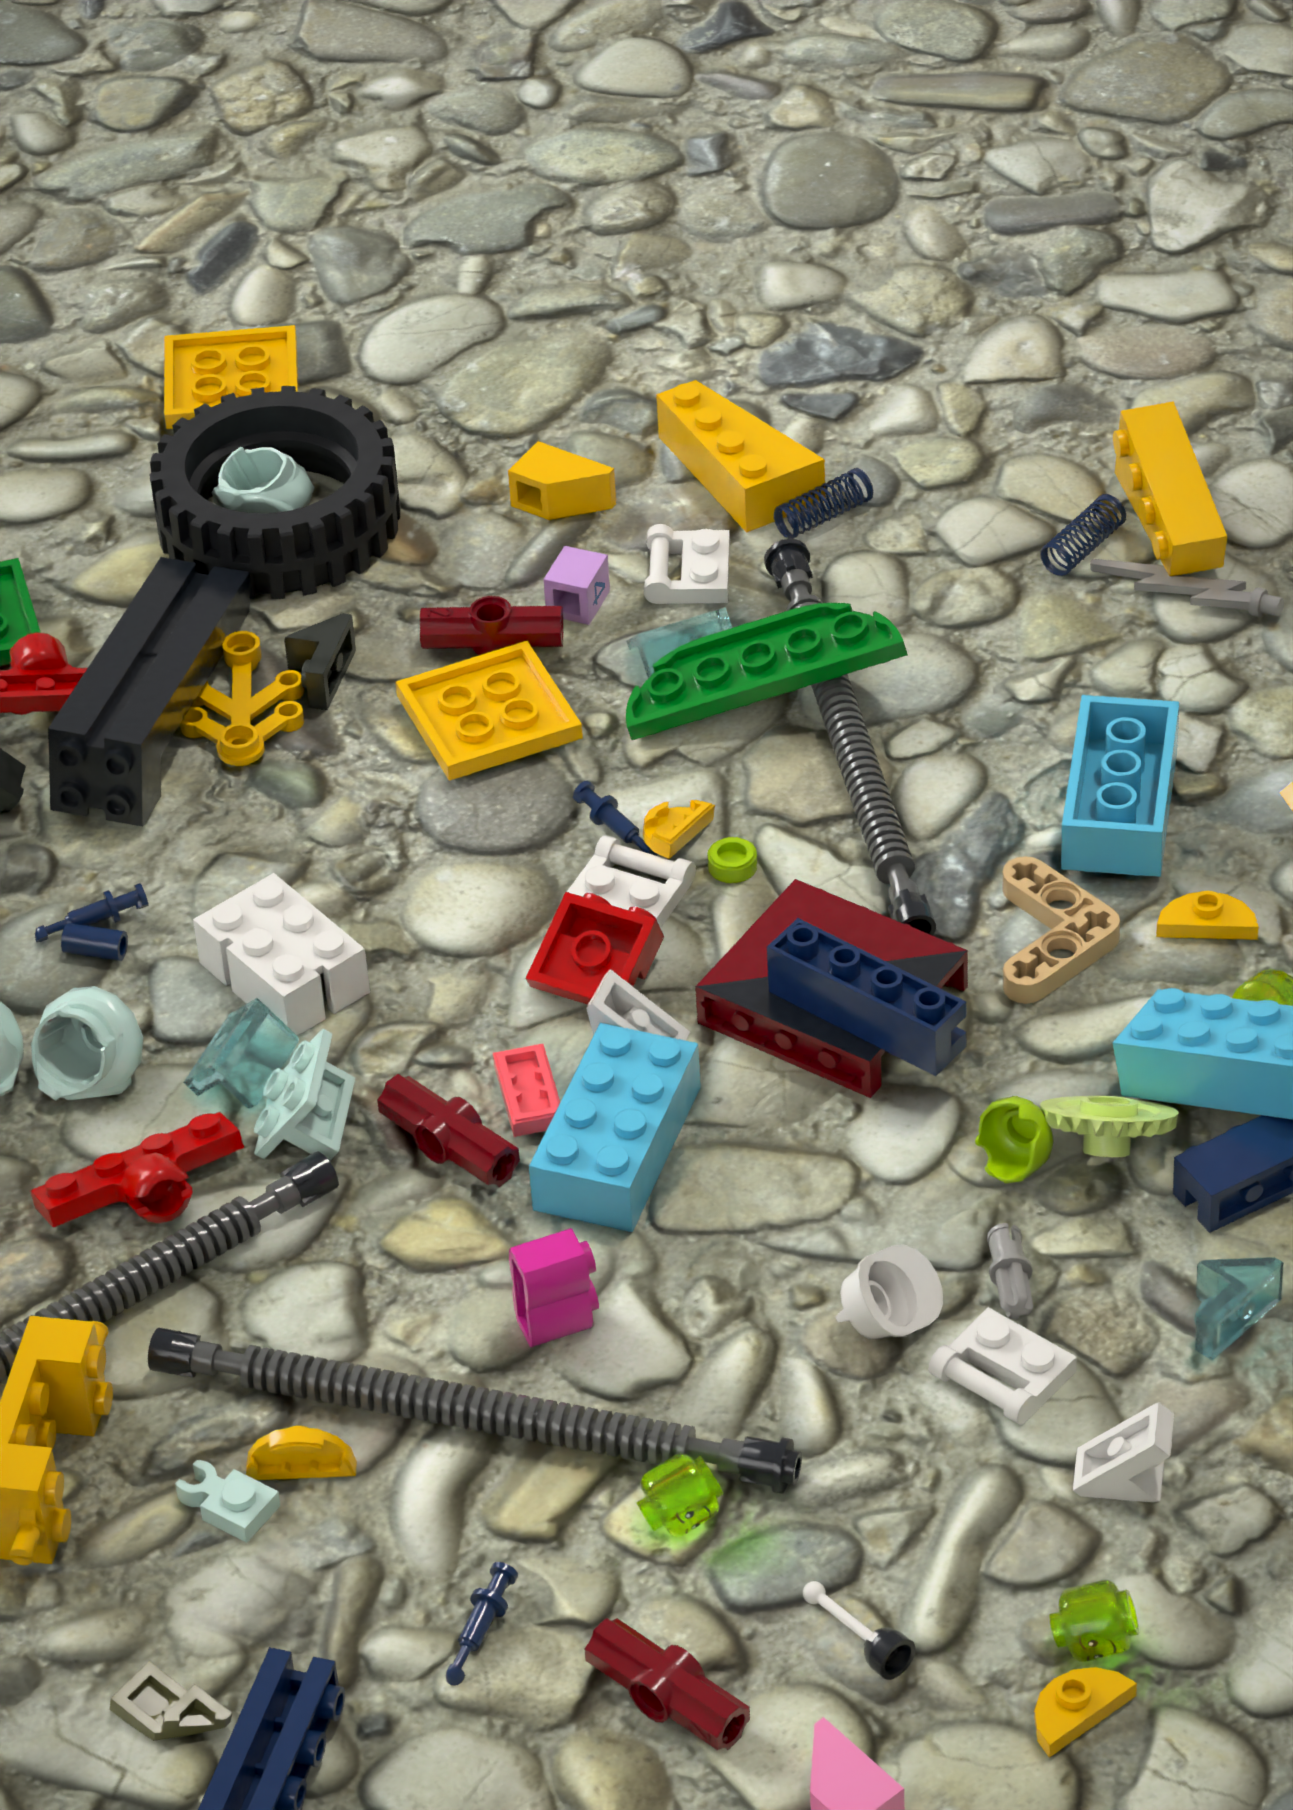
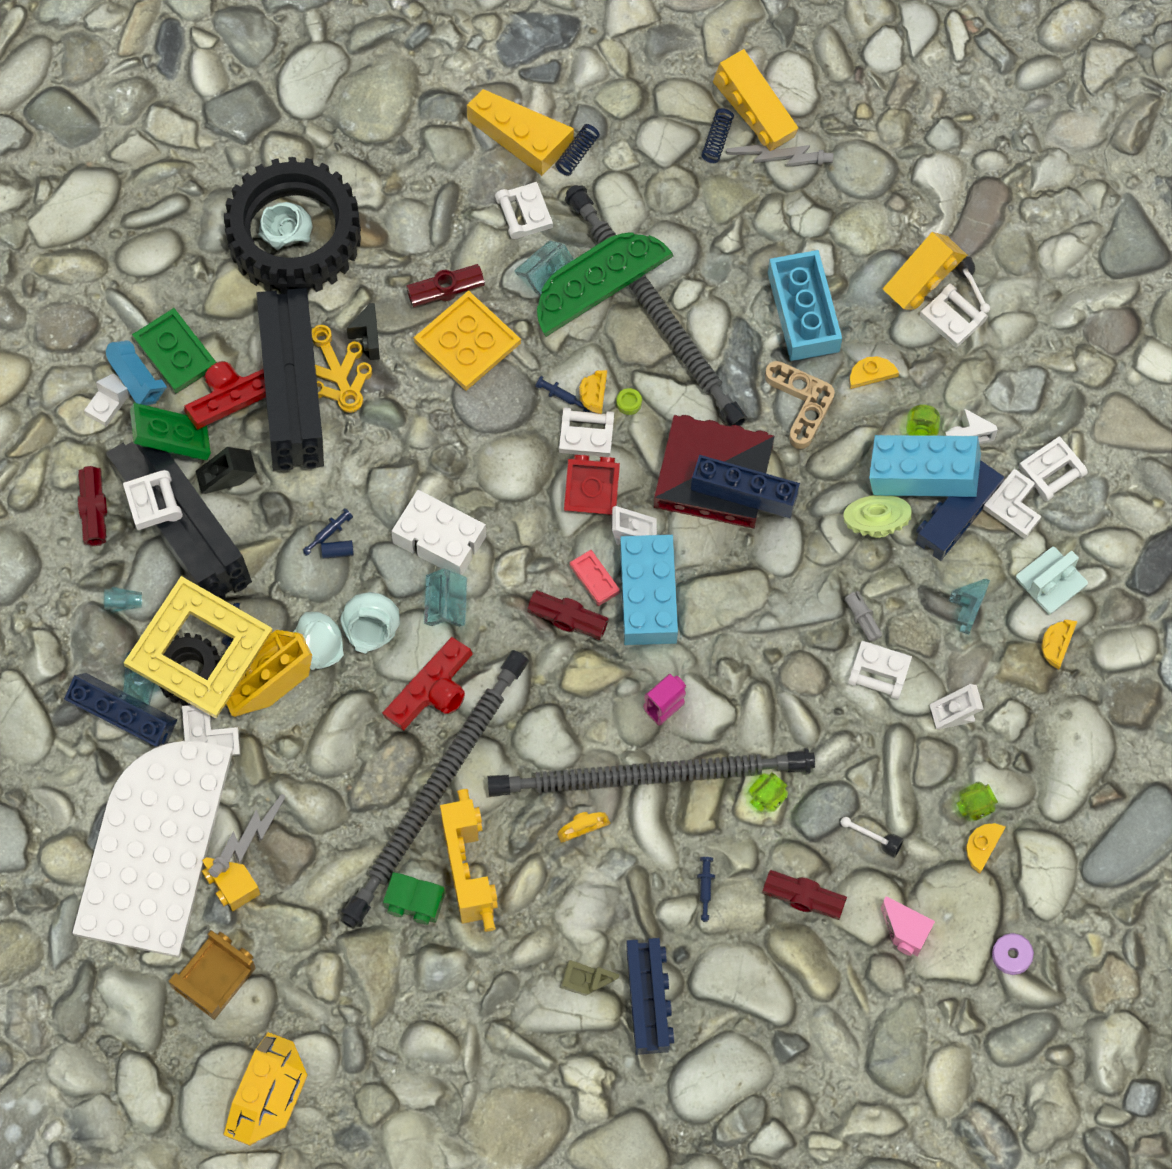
camera: 25 degrees left, 25 degrees up
yellow plate [164,325,299,429] -> none
light aqua plate [175,1460,281,1543] -> none
light aqua bracket [254,1028,355,1161] -> none
yellow slope [508,441,617,520] -> none
lavender brick [543,546,610,625] -> none
white piece [835,1244,943,1339] -> none
lime hair [975,1096,1054,1184] -> none

